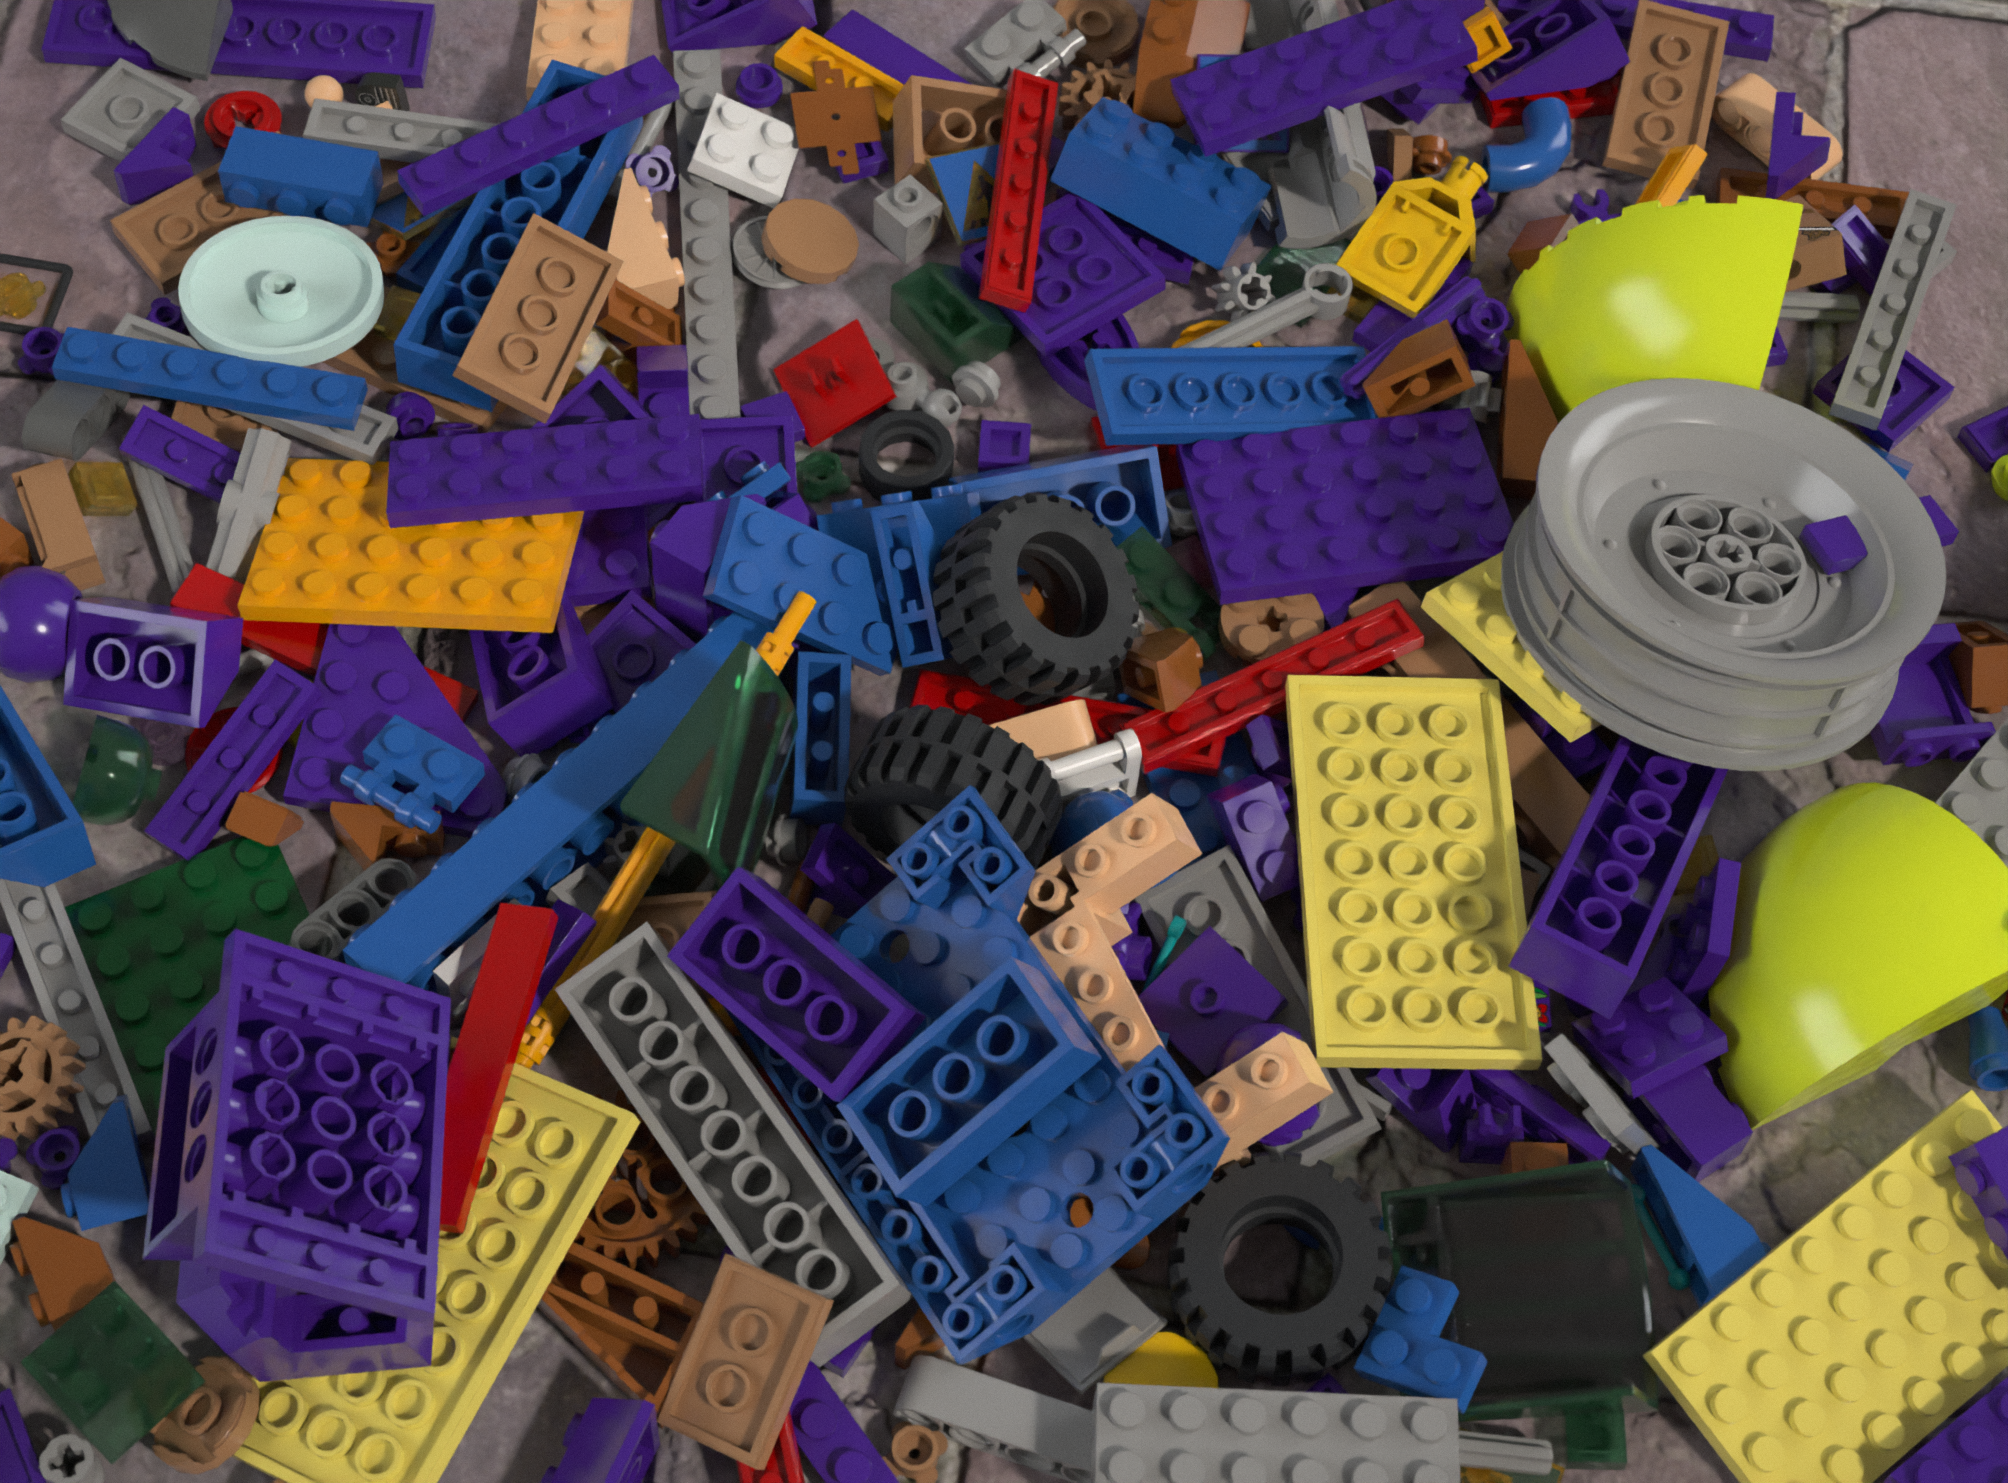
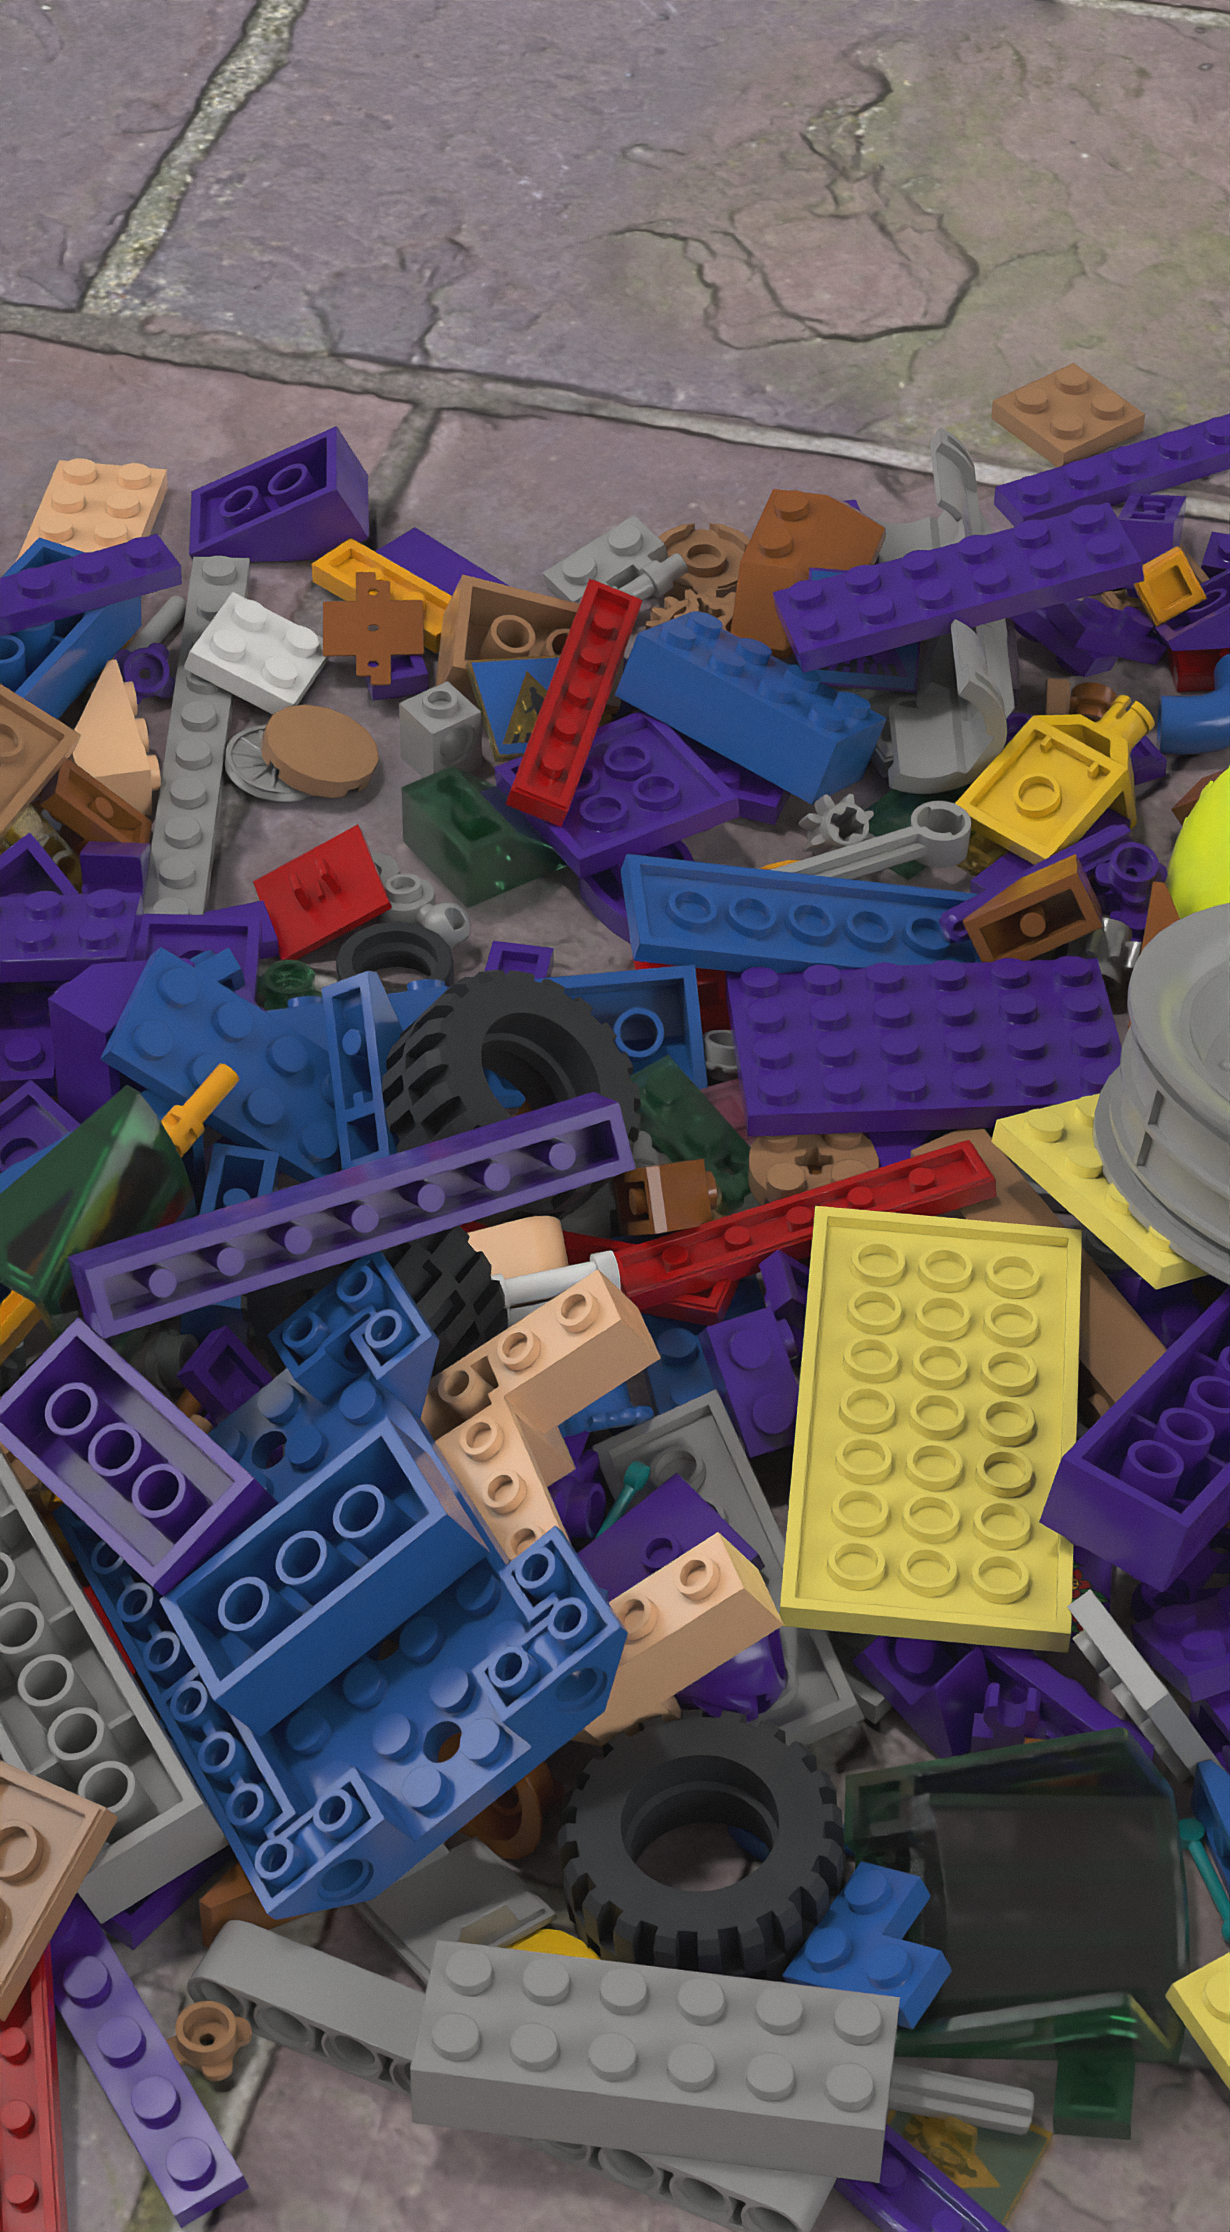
camera: 10 degrees right, 15 degrees down
dark purple plate [736,63,783,108] -> none
light grey plate [952,361,1001,407] -> none
none -> dark purple brick [68,1092,636,1339]

